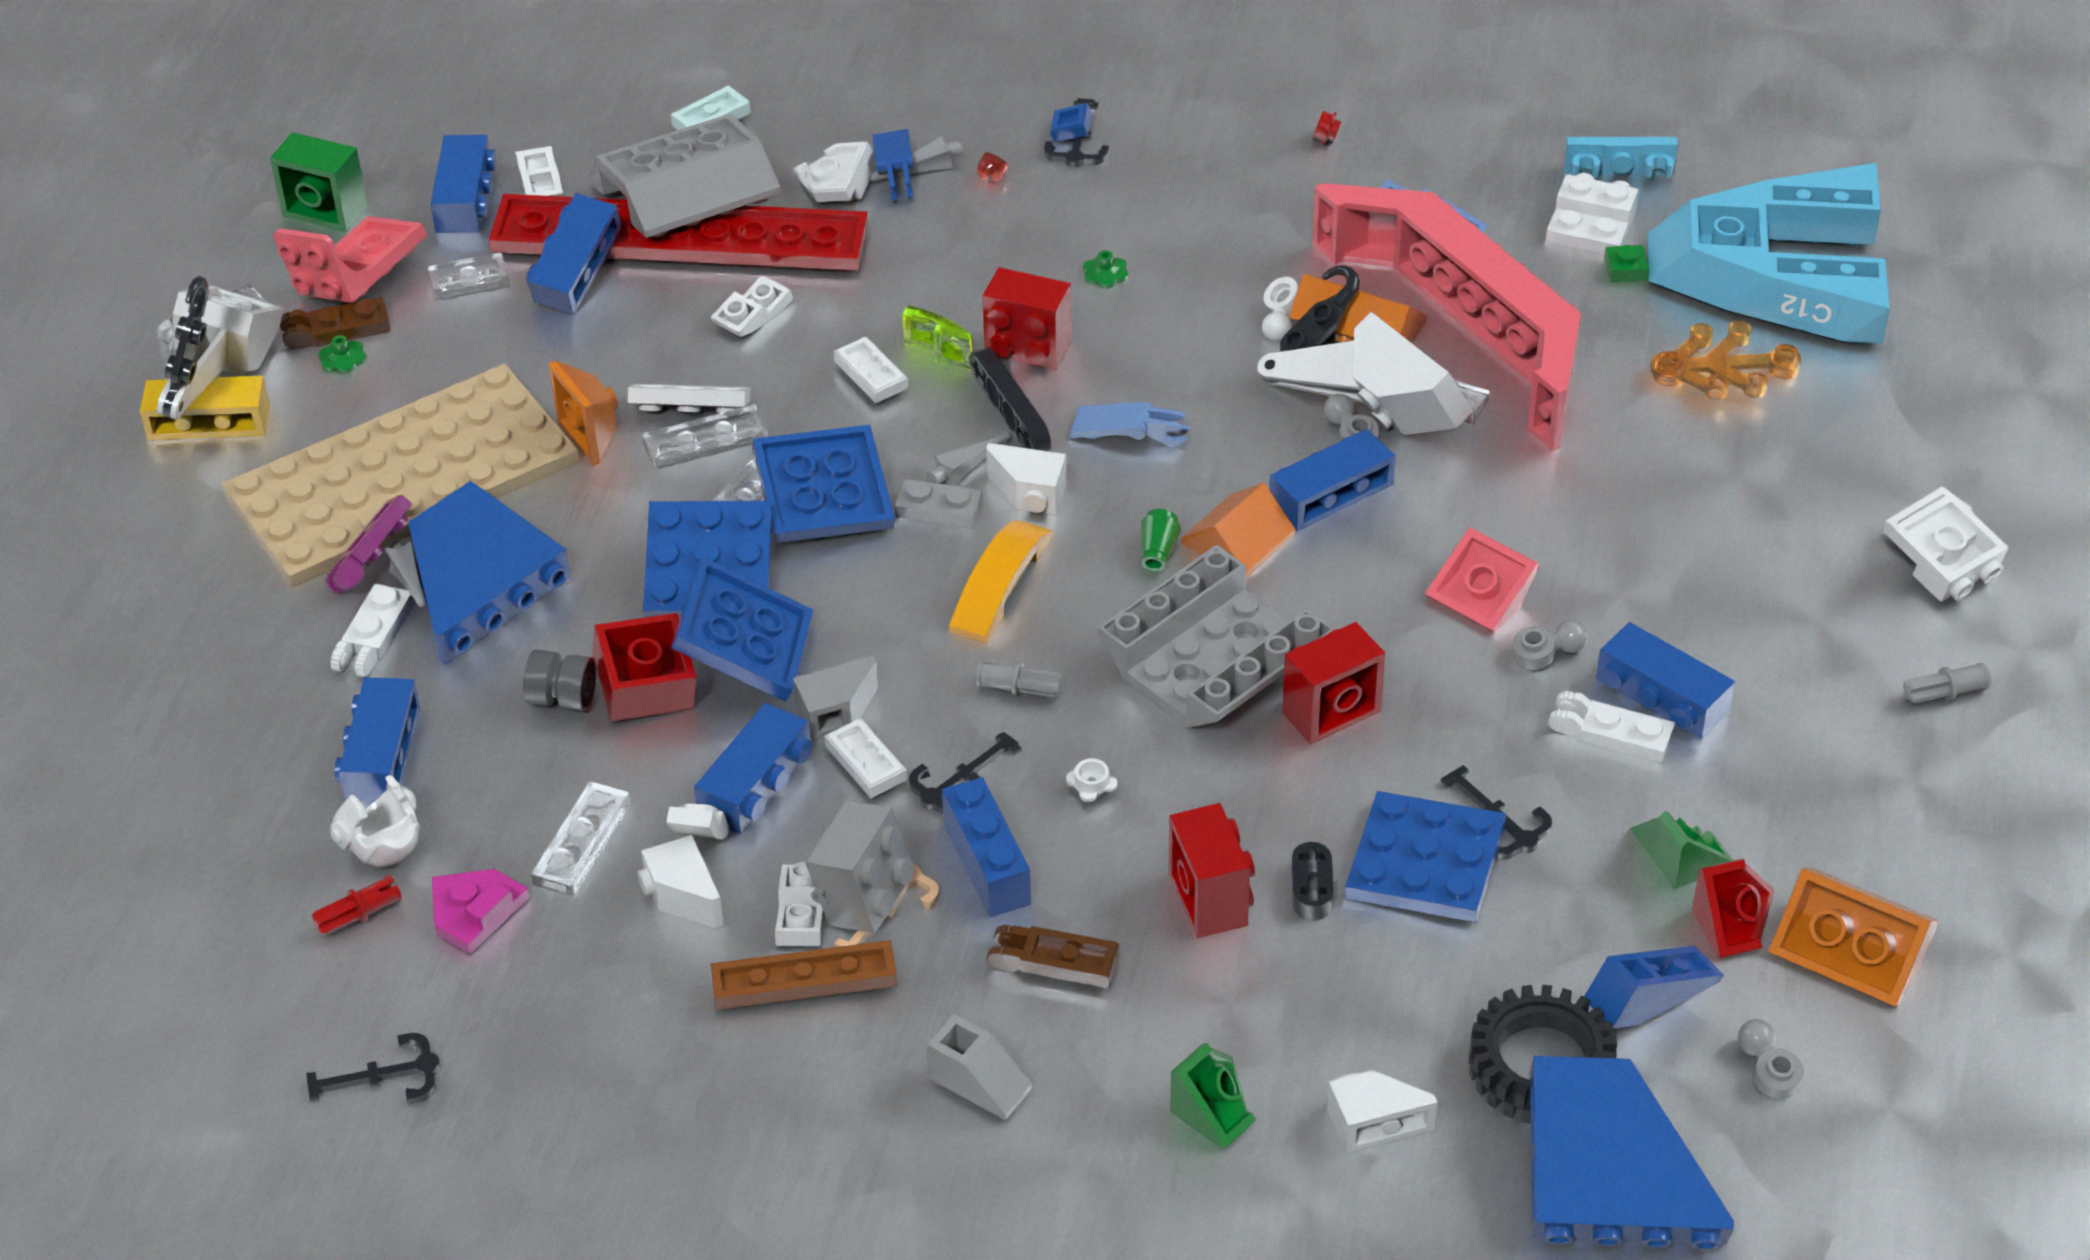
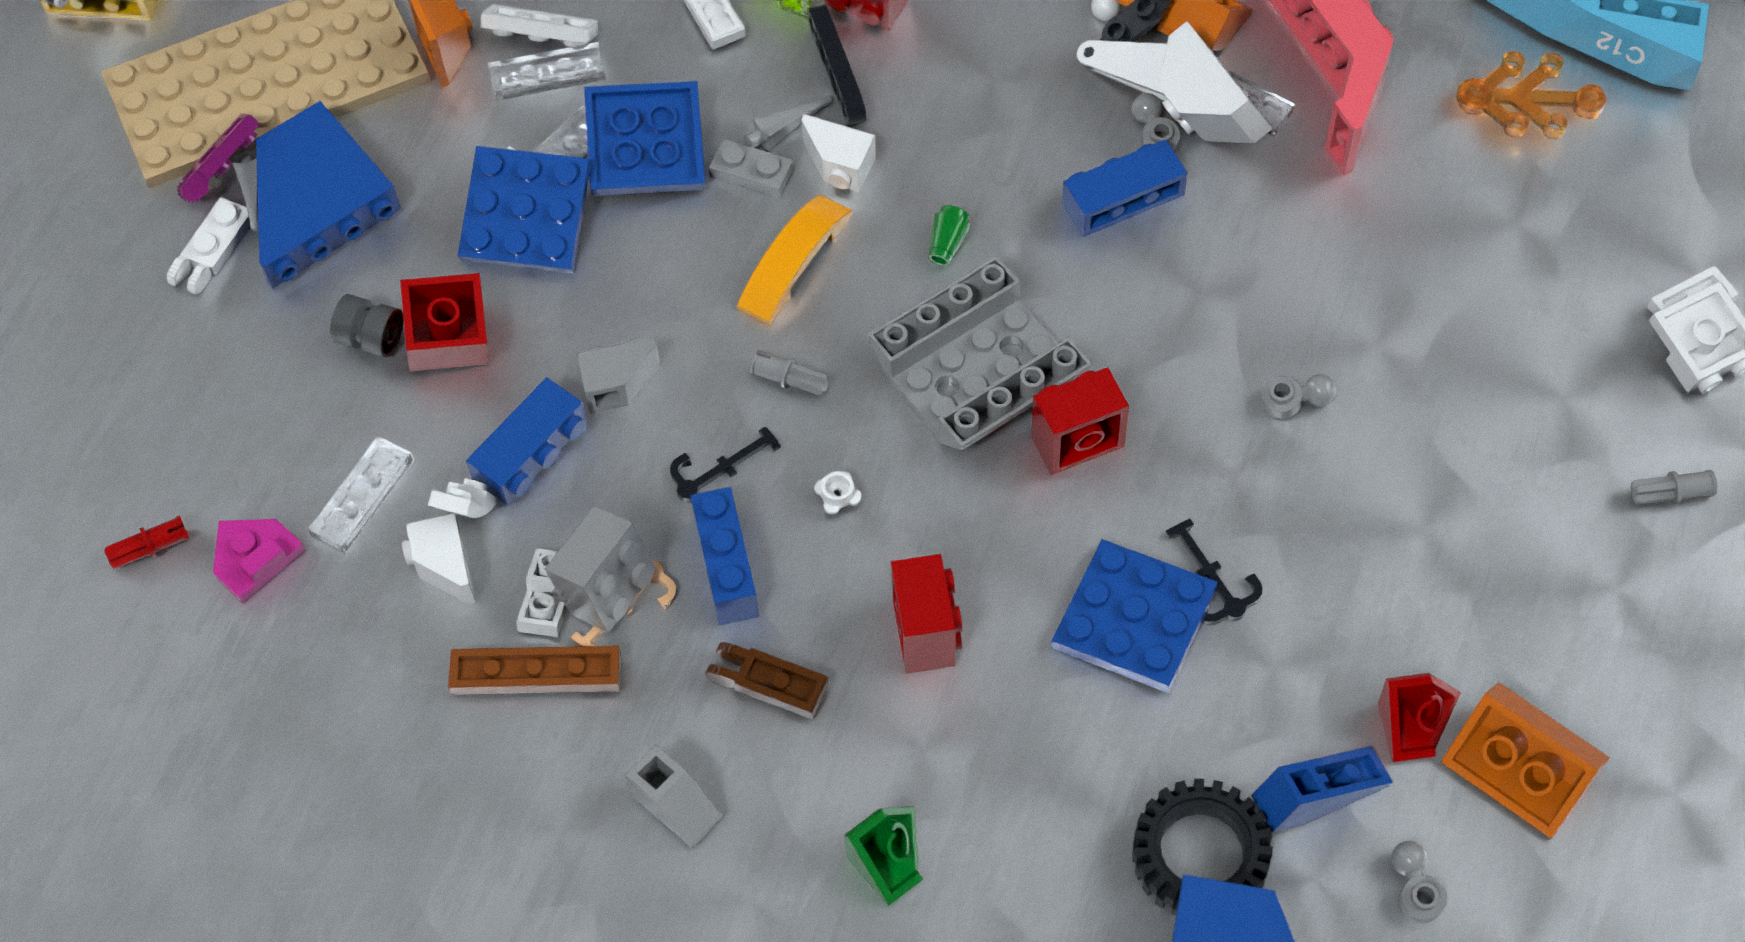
camera: 10 degrees right, 15 degrees up
black piece [306,1033,441,1105] -> none
white helmet [330,775,420,867] -> none
blue brick [334,677,420,802] -> none
blue plate [671,556,814,702] -> none
white plate [824,718,907,798] -> none
medium blue arm [1069,402,1190,447] -> none
orange slope [1181,482,1295,578] -> none
black beam [1291,842,1334,921] -> none
white slope [1327,1070,1438,1154] -> none
coral slope [1424,527,1539,633] -> none
white hinge [1548,690,1675,763] -> none
blue brick [1596,622,1736,739] -> none
green slope [1630,811,1733,889] -> none

